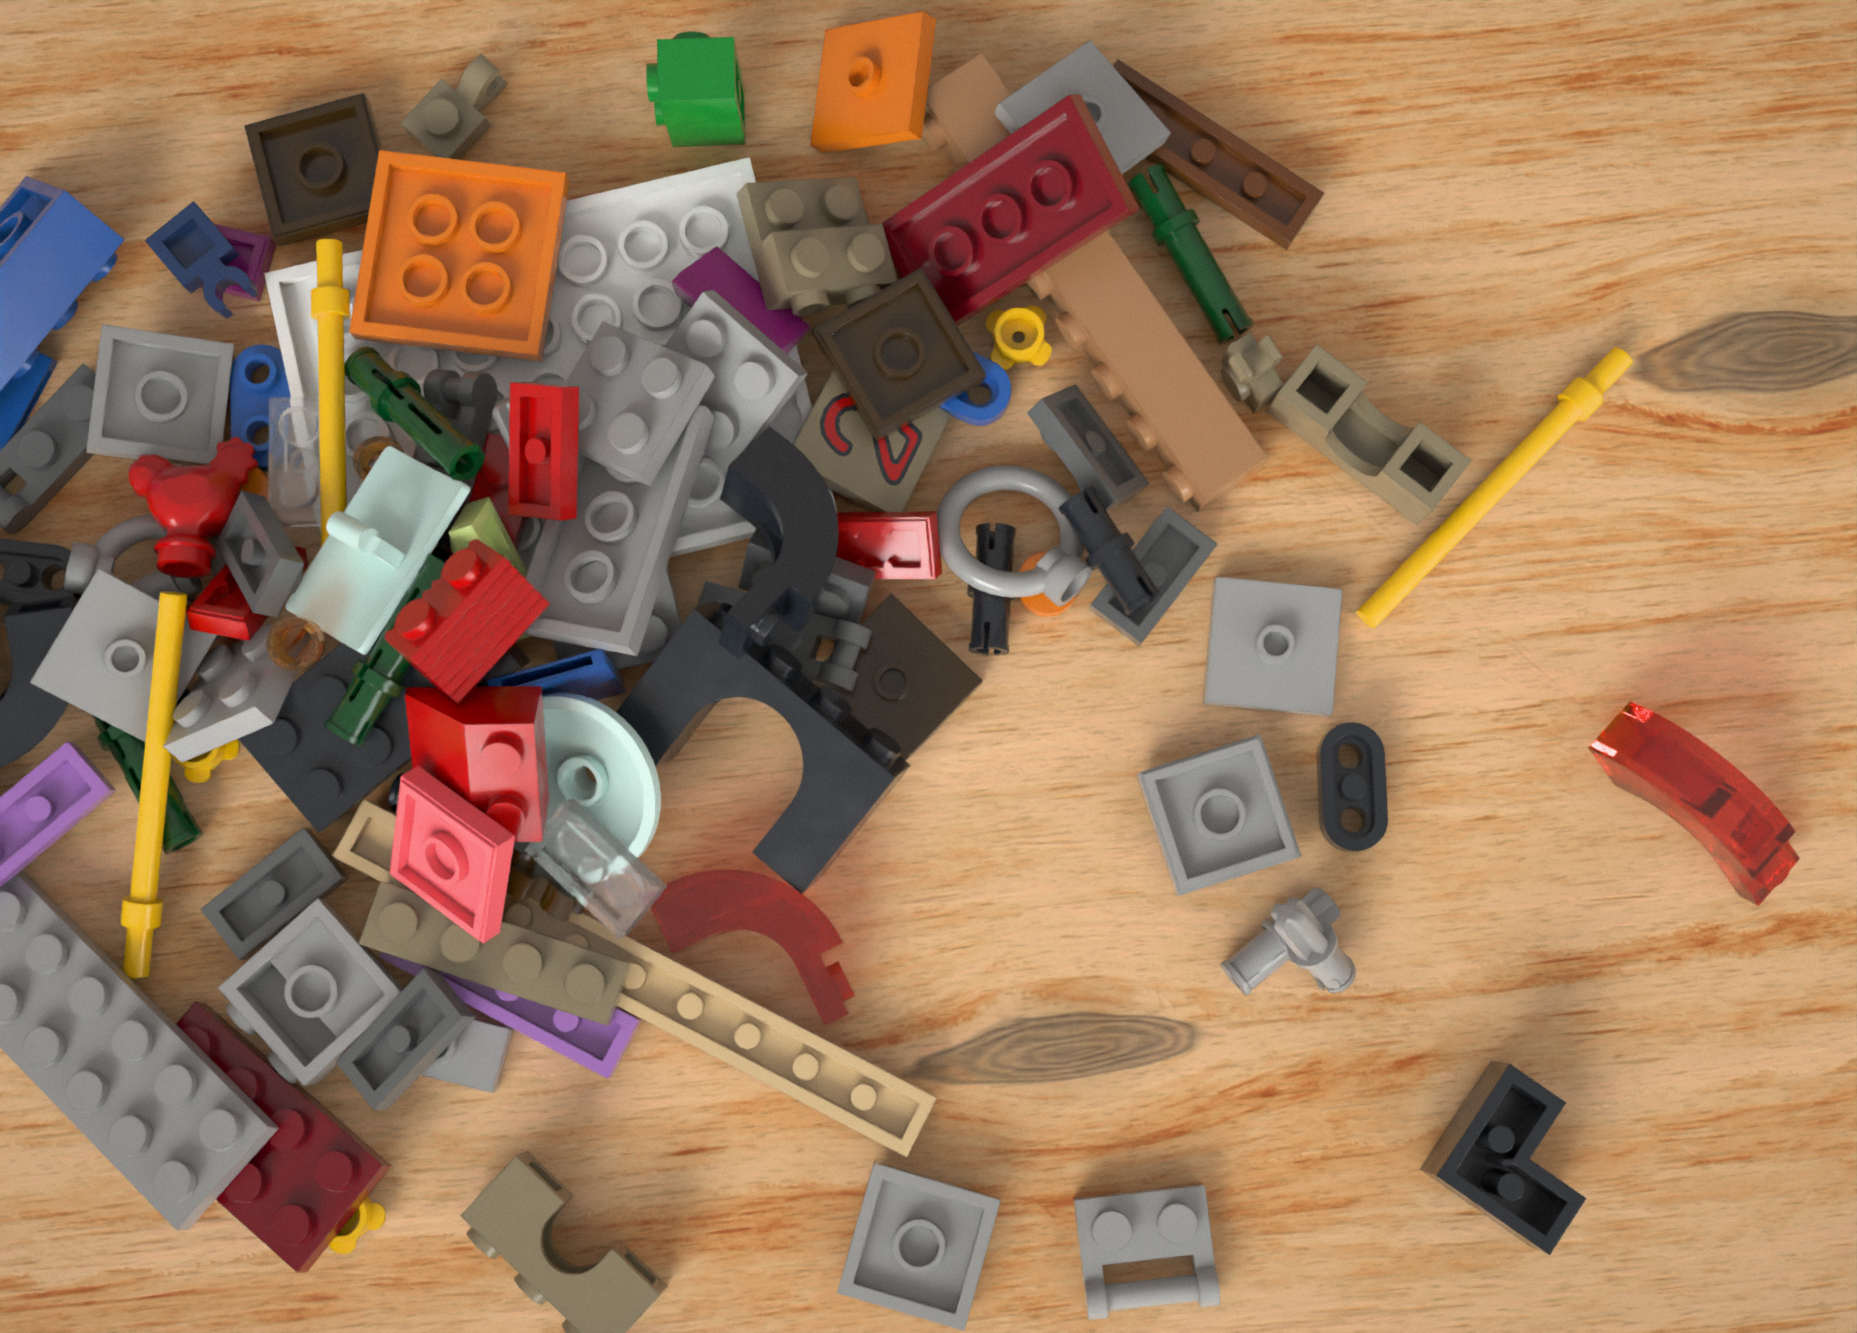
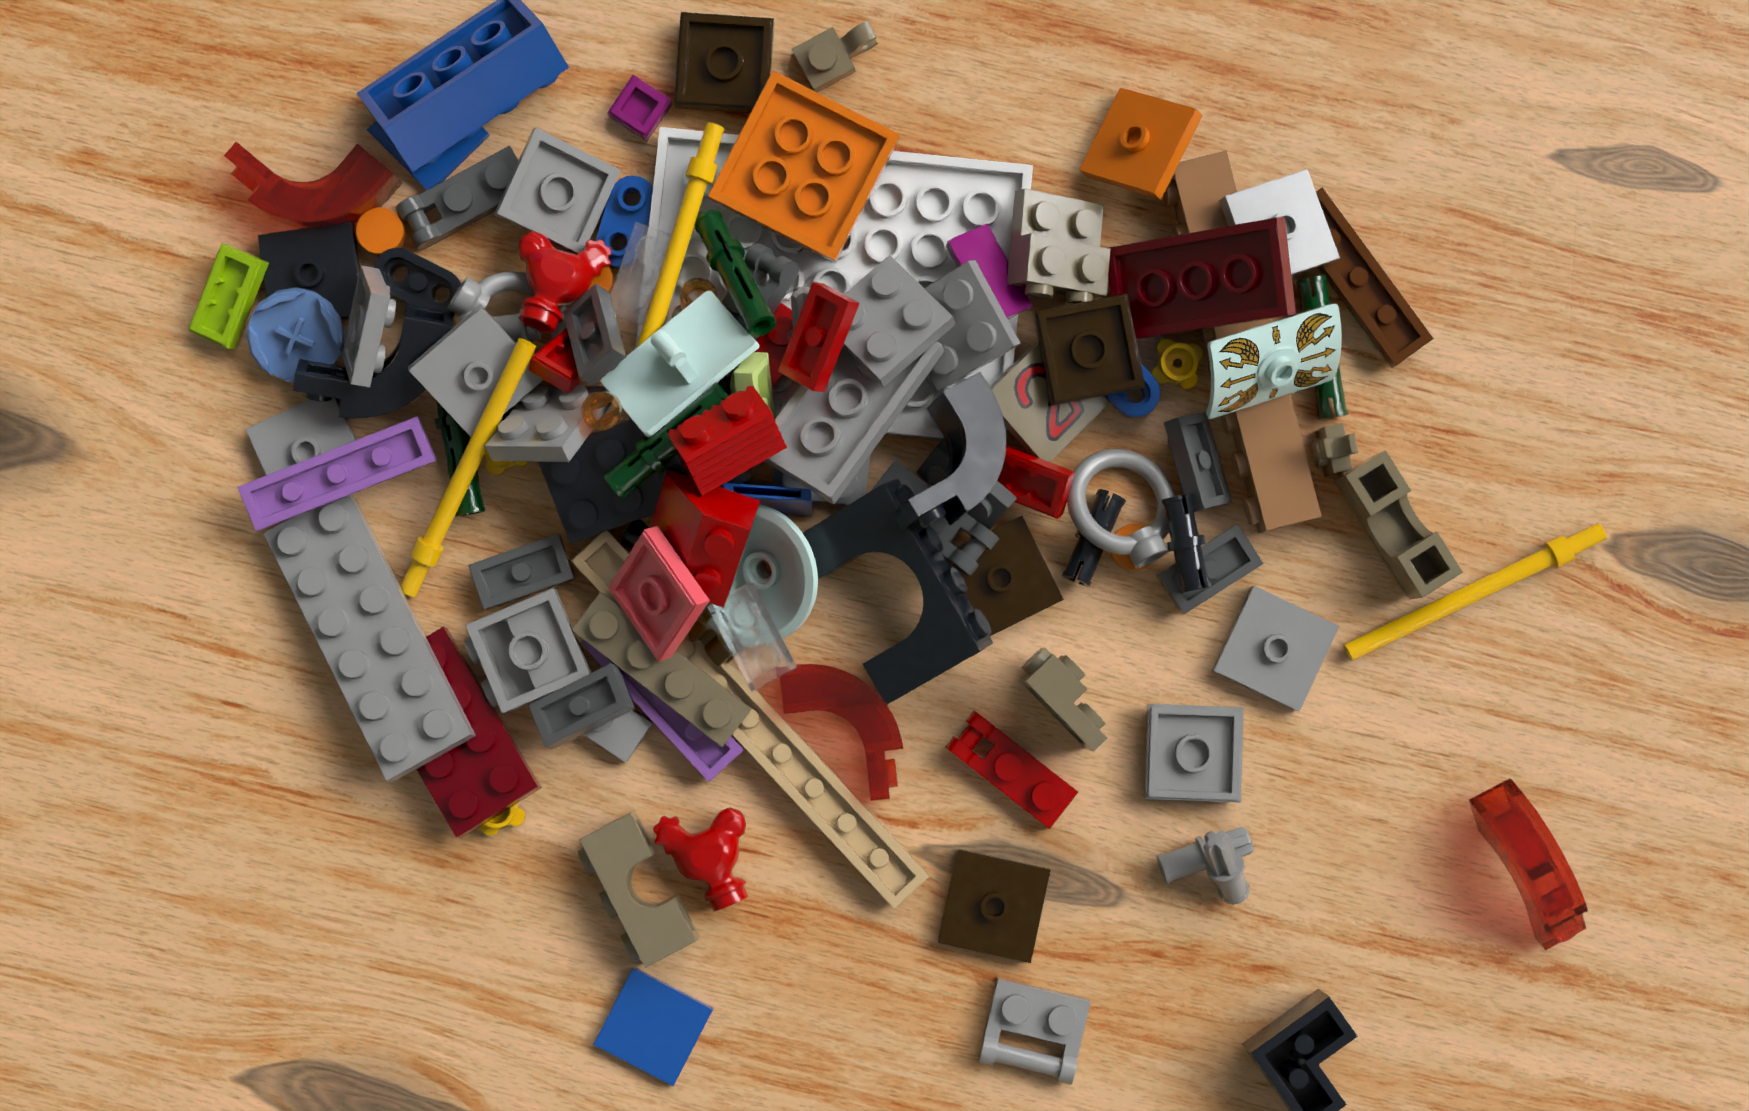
camera: 15 degrees right, 5 degrees up
dark blue plate [144,201,259,319] -> none
green brick [646,31,746,147] -> none
light grey plate [837,1161,1001,1331] -> none
black plate [1316,722,1388,852] -> none
none -> red animal [653,807,748,912]
none -> dark brown plate [938,848,1051,963]
none -> red plate [945,710,1078,829]
none -> dark tan plate [1020,648,1107,752]
none -> light aqua shield [1206,304,1342,419]

